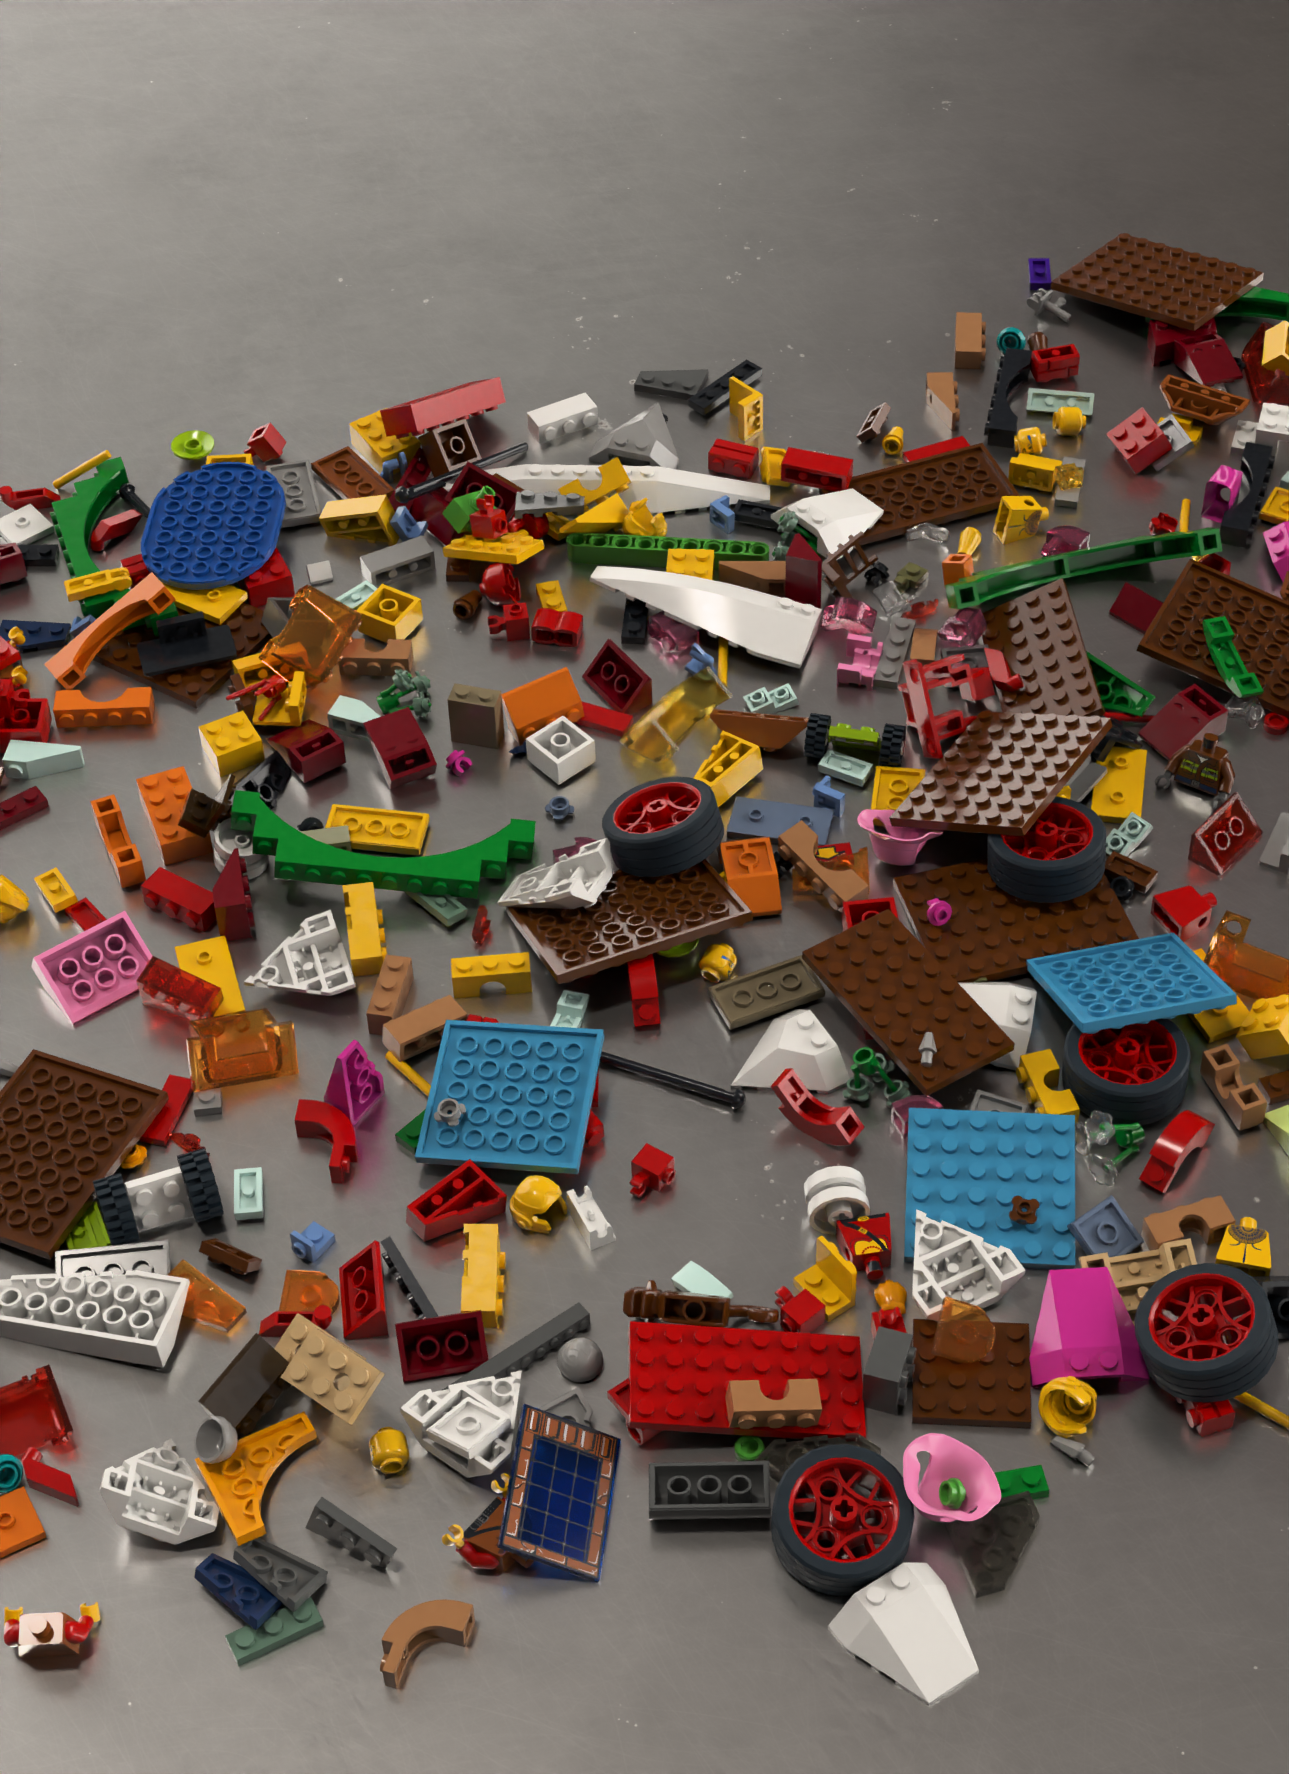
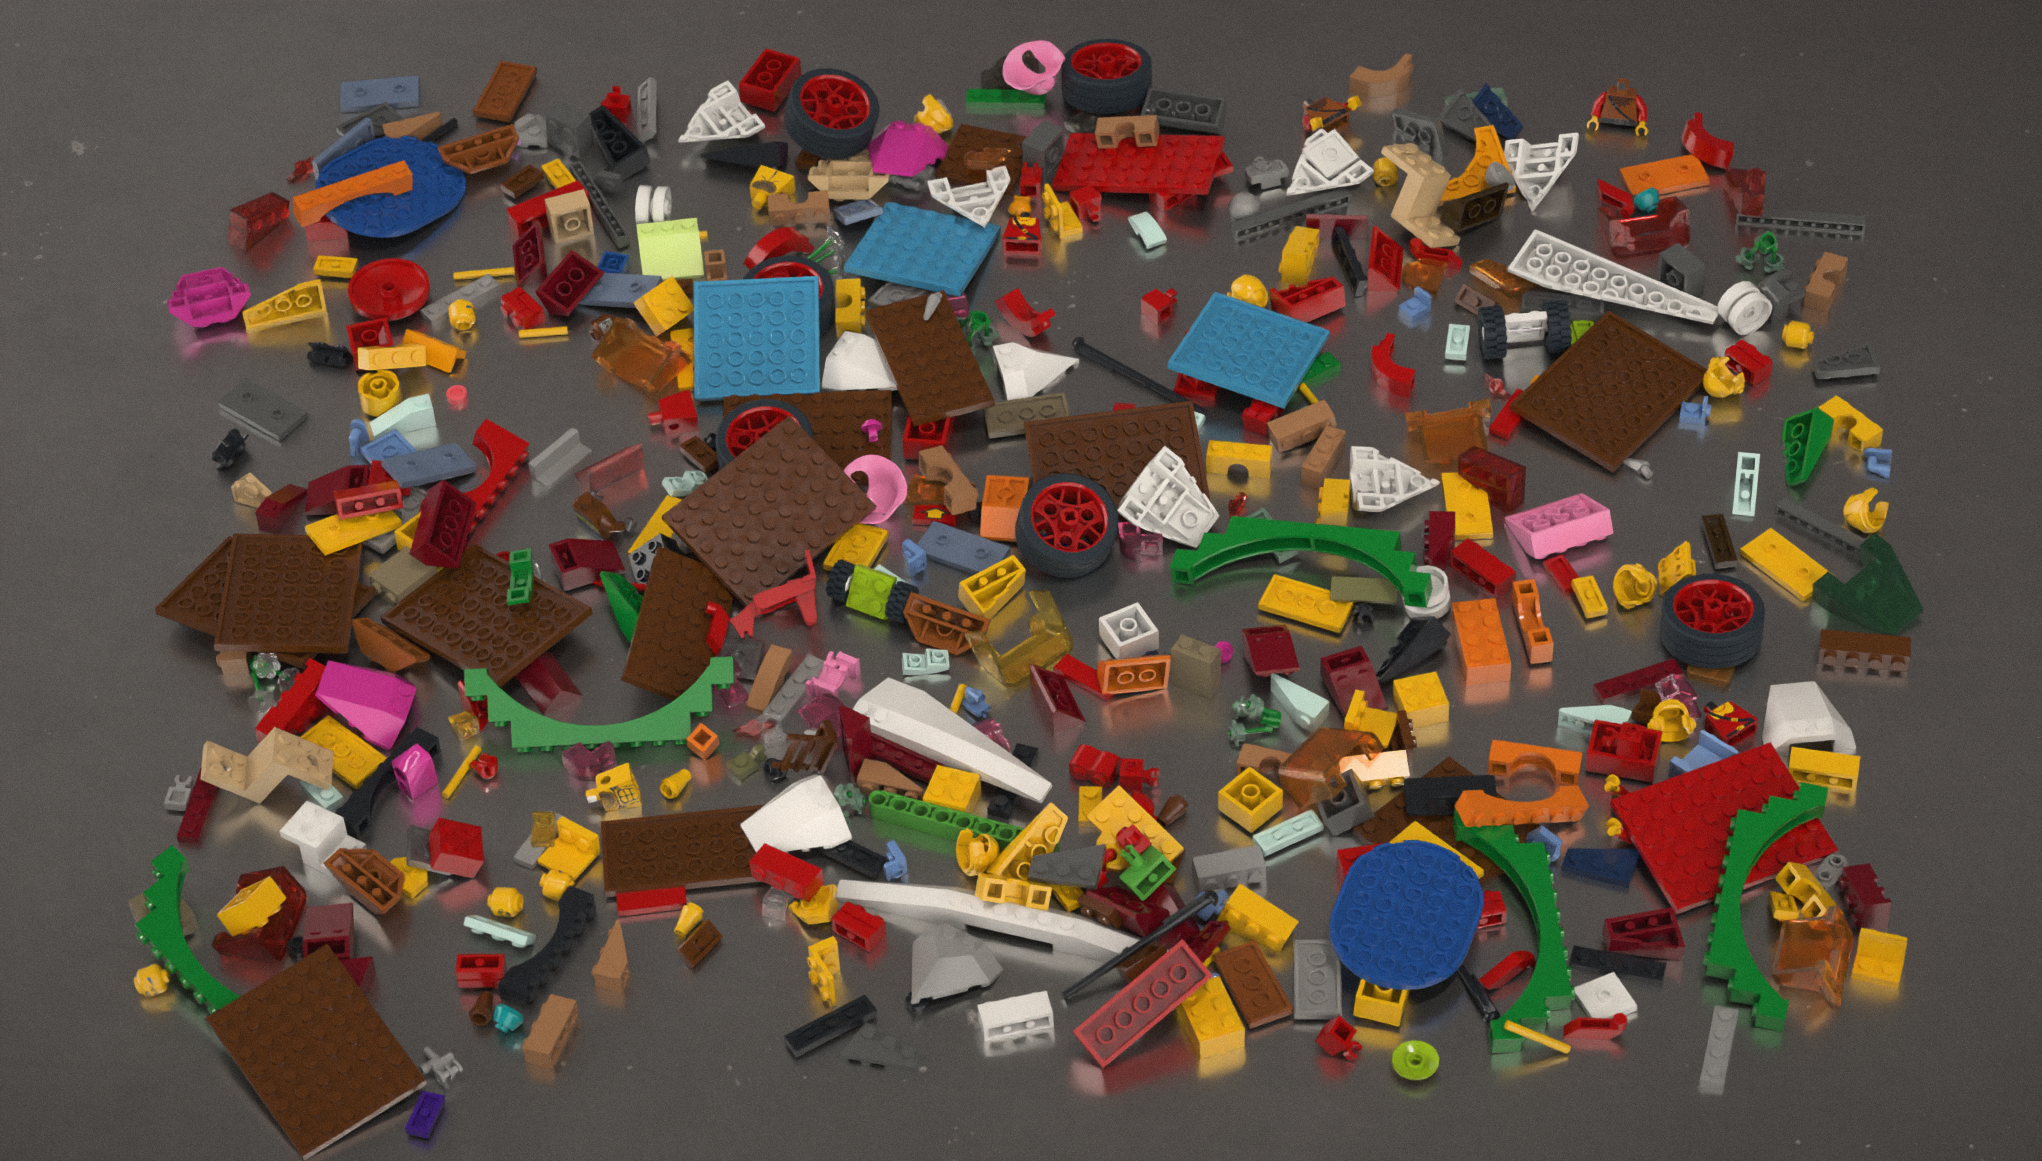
camera: 165 degrees left, 0 degrees up
yellow hinge [64,567,132,602] -> none
dark brown bracket [178,774,236,838] -> none
red plant [226,674,287,721] -> none
white slope [306,560,333,585] -> none
dark pink wedge [324,1040,385,1127] -> none
light grey plate [434,1098,466,1127] -> none
piece [497,1404,621,1583] -> none
sand blue plate [545,796,574,821] -> none
white hinge [566,1186,616,1250] -> none
reddish brown animal [623,1280,779,1327] -> none
white wheel [804,1166,870,1235] -> none
white wedge [828,1562,979,1706] -> none
clear arm [906,523,950,544] -> none
bright green plate [939,1478,966,1509] -> none
reddish brown plate [1009,1196,1040,1225] -> none

